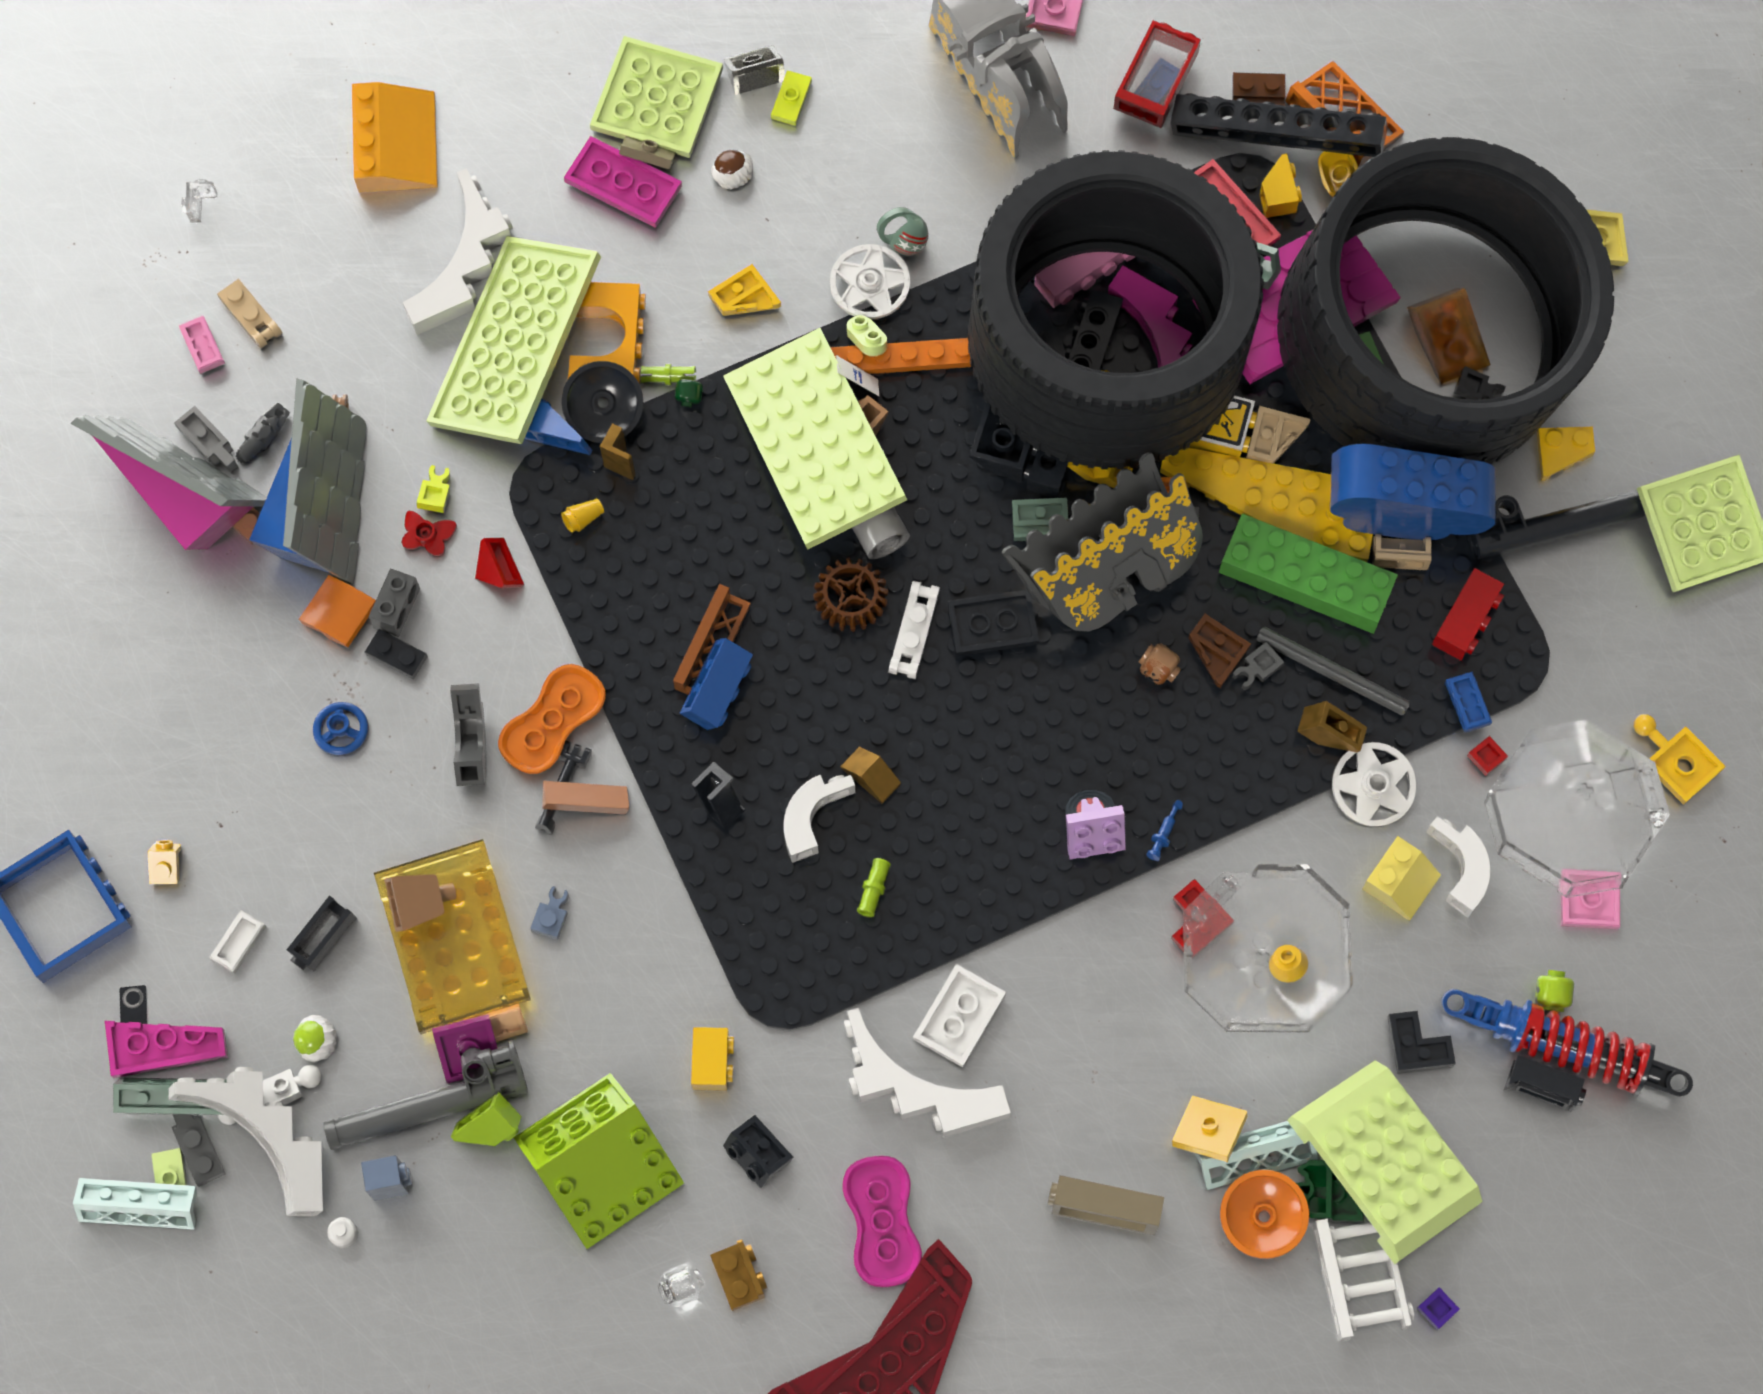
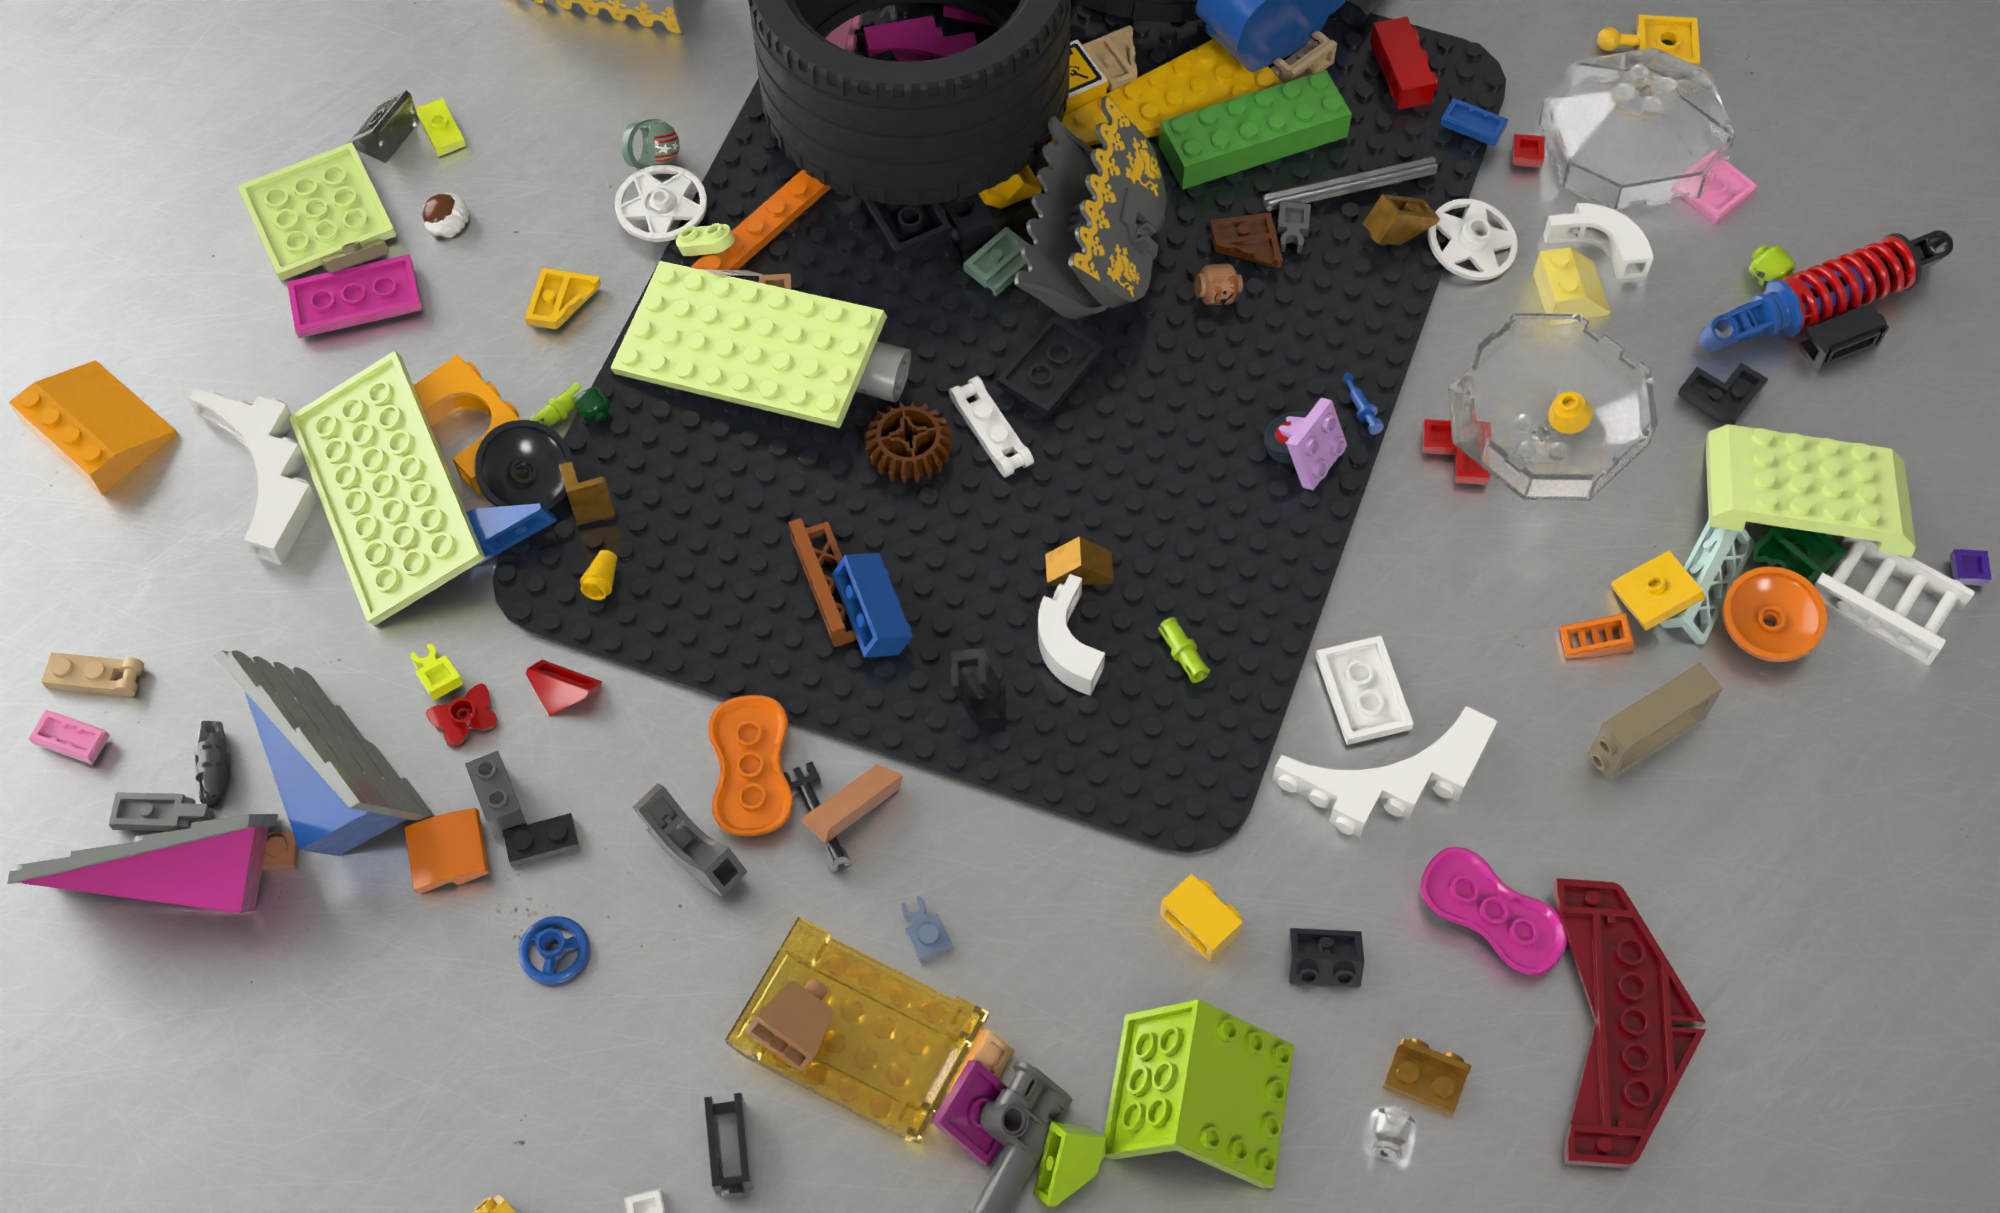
camera: 45 degrees left, 10 degrees down
none -> orange slope [1559,613,1634,659]

